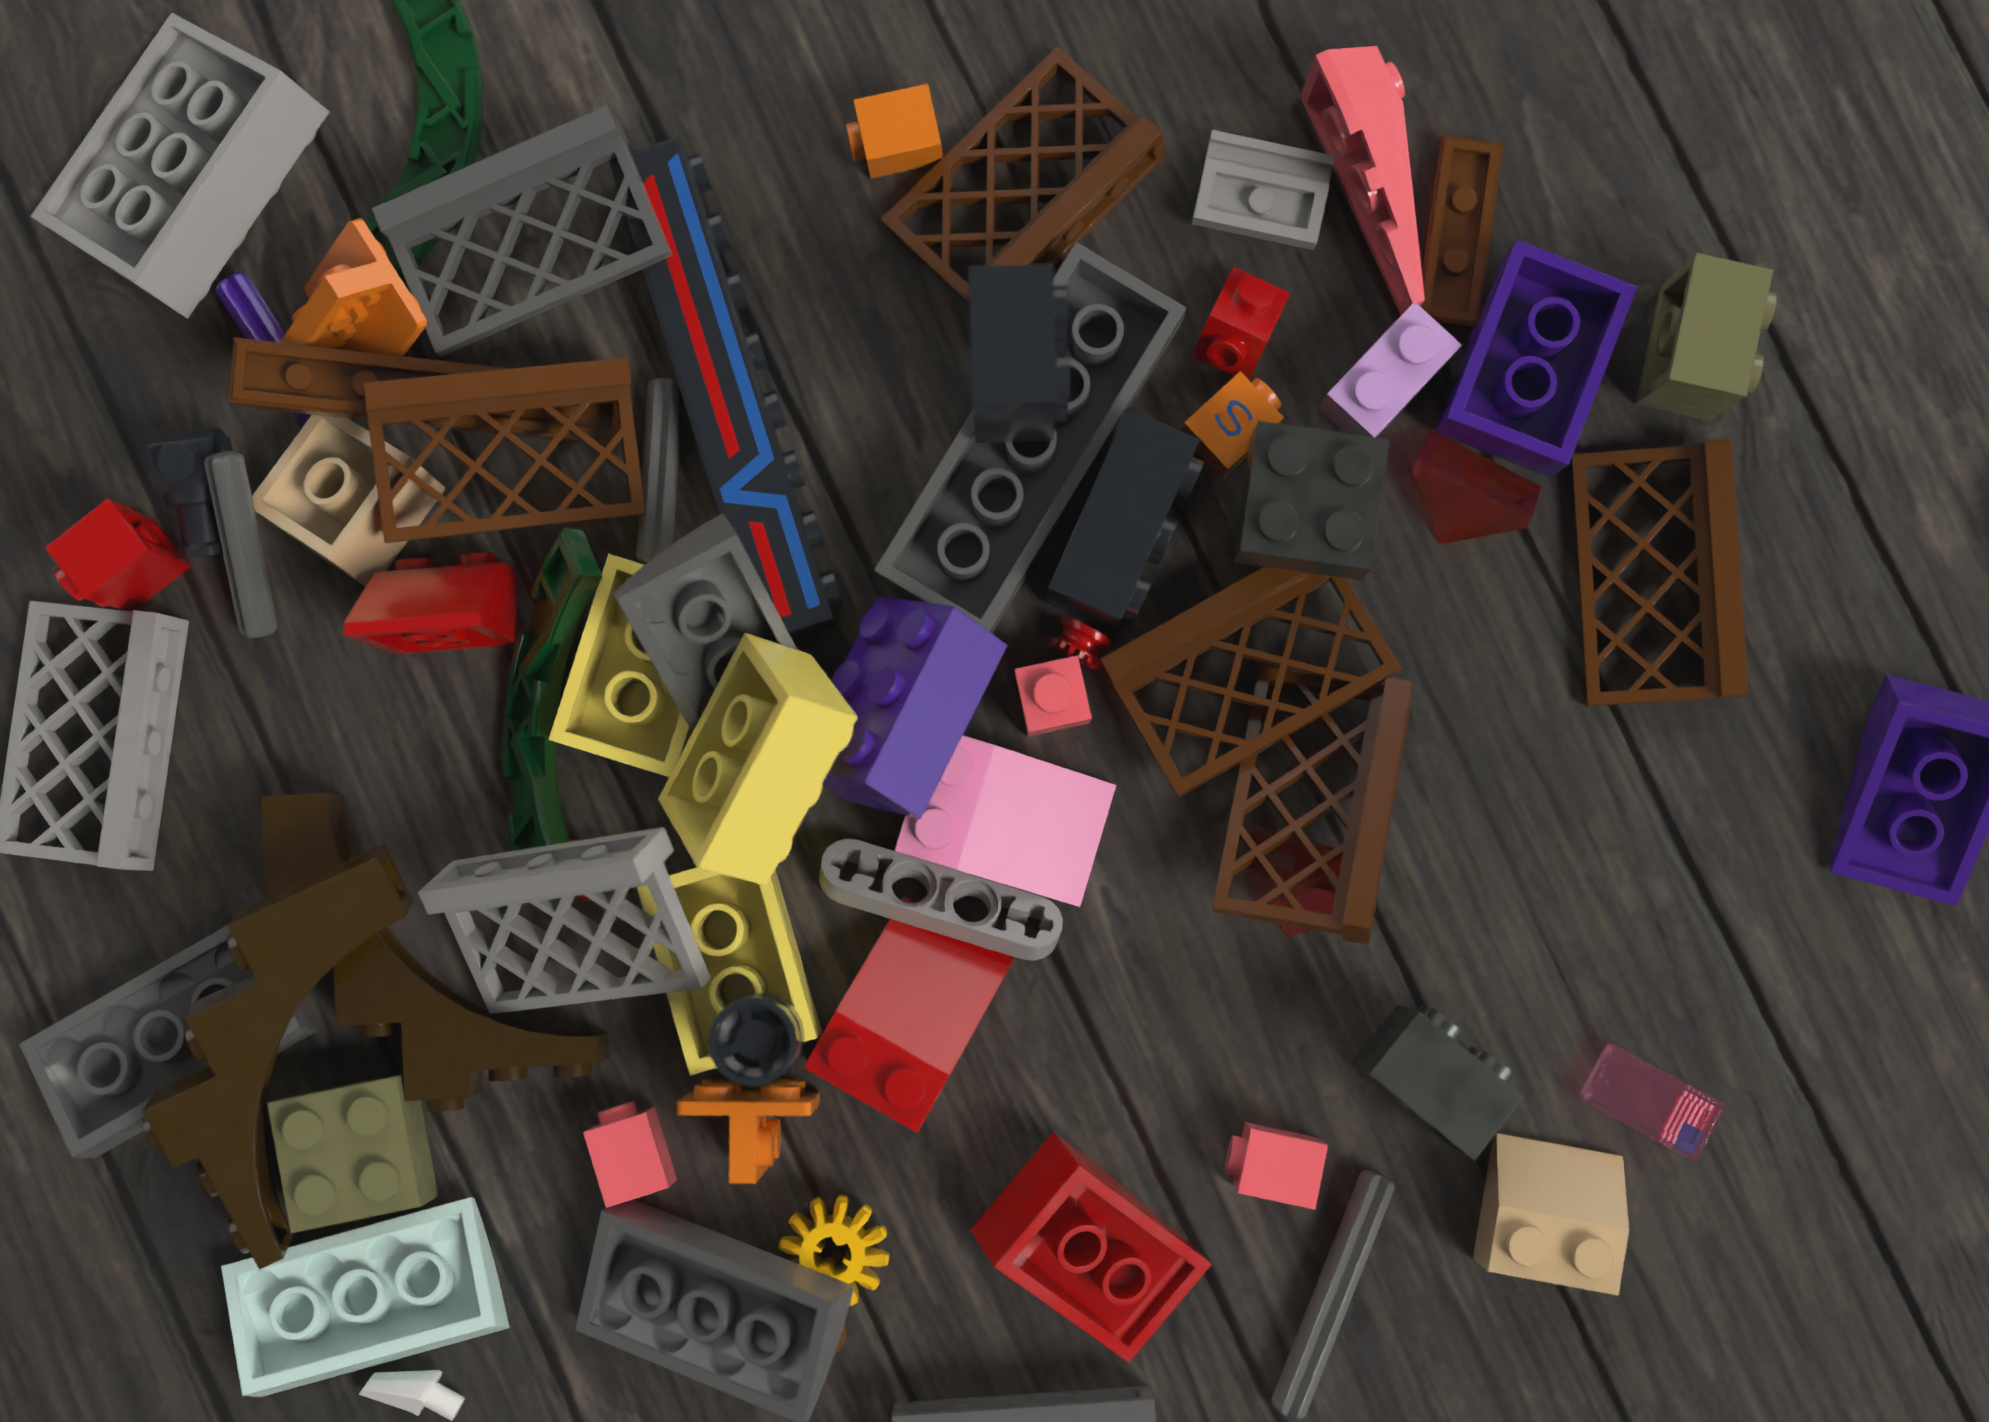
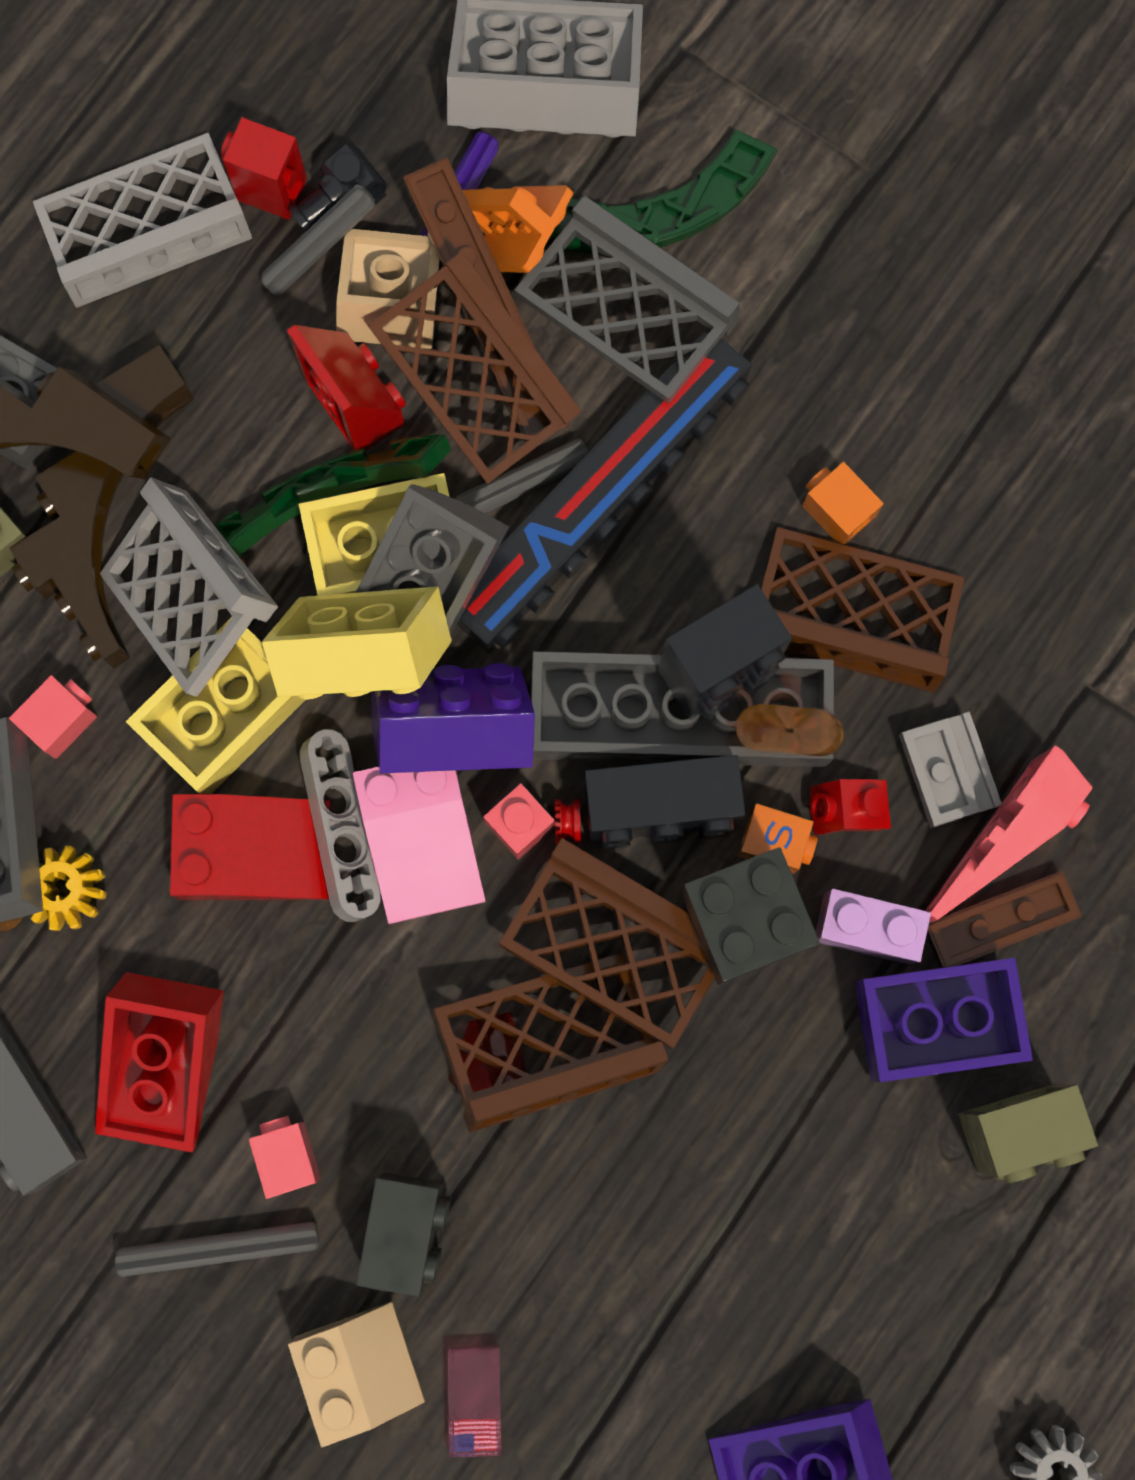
camera: 55 degrees right, 5 degrees down
orange bracket [677,1078,820,1184] -> none
black wheel [708,993,805,1087] -> none
clear red slope [1412,429,1542,545] -> none
reddish brown fence [1571,439,1749,707] -> none
none -> clear orange piece [736,704,844,757]

